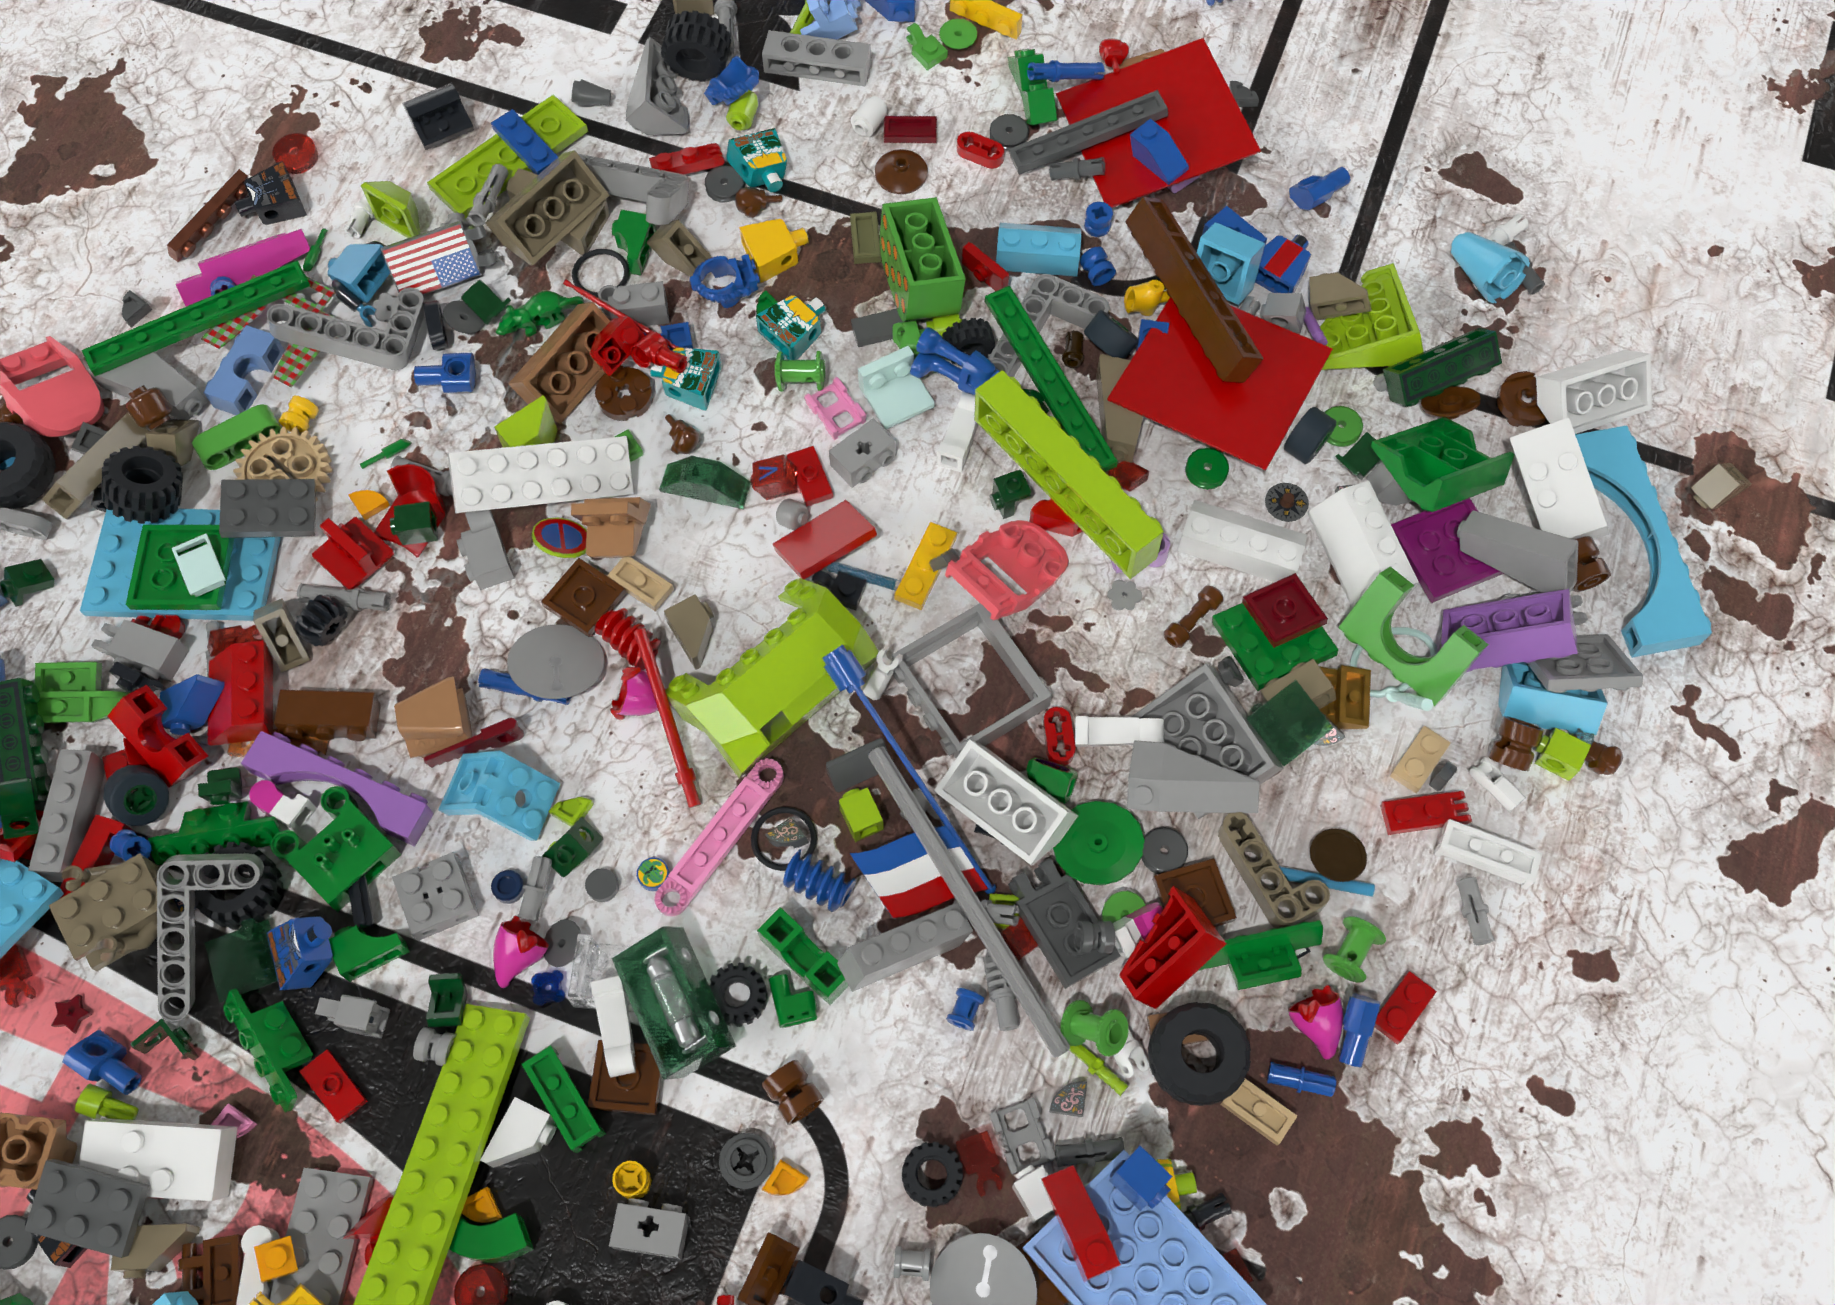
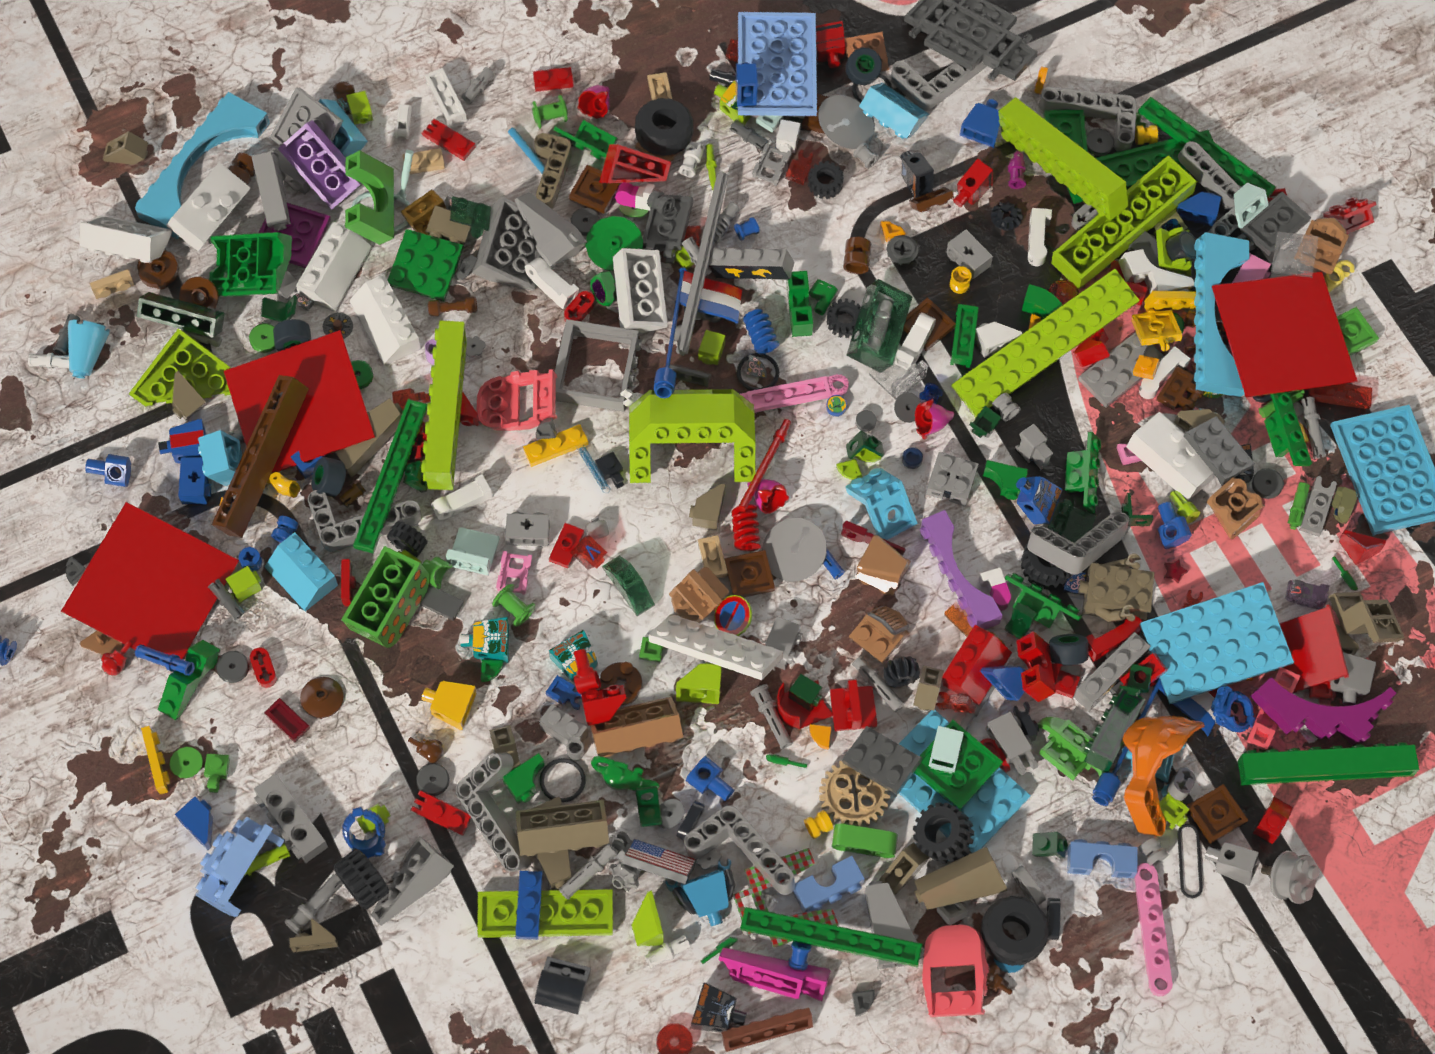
camera: 140 degrees left, 0 degrees up
blue bush [110,829,151,861] -> none
reddish brown head [125,385,172,430] -> none
green piece [270,786,402,929] -> none
reddish brown brick [274,690,381,741] -> none
red plate [299,1049,368,1124] -> none
light grey axle [518,856,552,922] -> none
red piece [563,279,680,349] -> none
dark grey cone [571,79,611,106] -> none
reddish brown piece [665,414,700,455] -> none
blue piece [689,254,760,308] -> none
torso [726,128,787,192] -> none
tile [772,500,877,580] -> none
olive tile [850,212,881,264] -> none
white brick [851,96,887,136] -> none
blue piece [910,327,1000,395] -> none
dark green bracket [990,470,1031,519] -> none
dark grey plate [1009,90,1168,175] -> none
red slope [1041,1165,1121,1282] -> none
dark grey tile [1049,1081,1087,1117] -> none
bright green hose [1061,1000,1128,1057] -> none
blue slope [1130,118,1189,185] -> none
dark red plate [1242,573,1328,648] -> none
light grey brick [1260,293,1306,333] -> none
blue axle [1267,1062,1336,1097] -> none
medium lavender wheel [1304,307,1328,345] -> none
dark brown piece [1310,829,1367,882] -> none
blue piece [1339,993,1381,1068] -> none
dark grey tile [1429,761,1458,791] -> none
reddish brown wheel [1489,716,1544,771] -> none
none -> tan plate [90,269,135,299]
none -> lime brick [226,566,262,603]
none -> medium nougat piece [849,606,910,664]

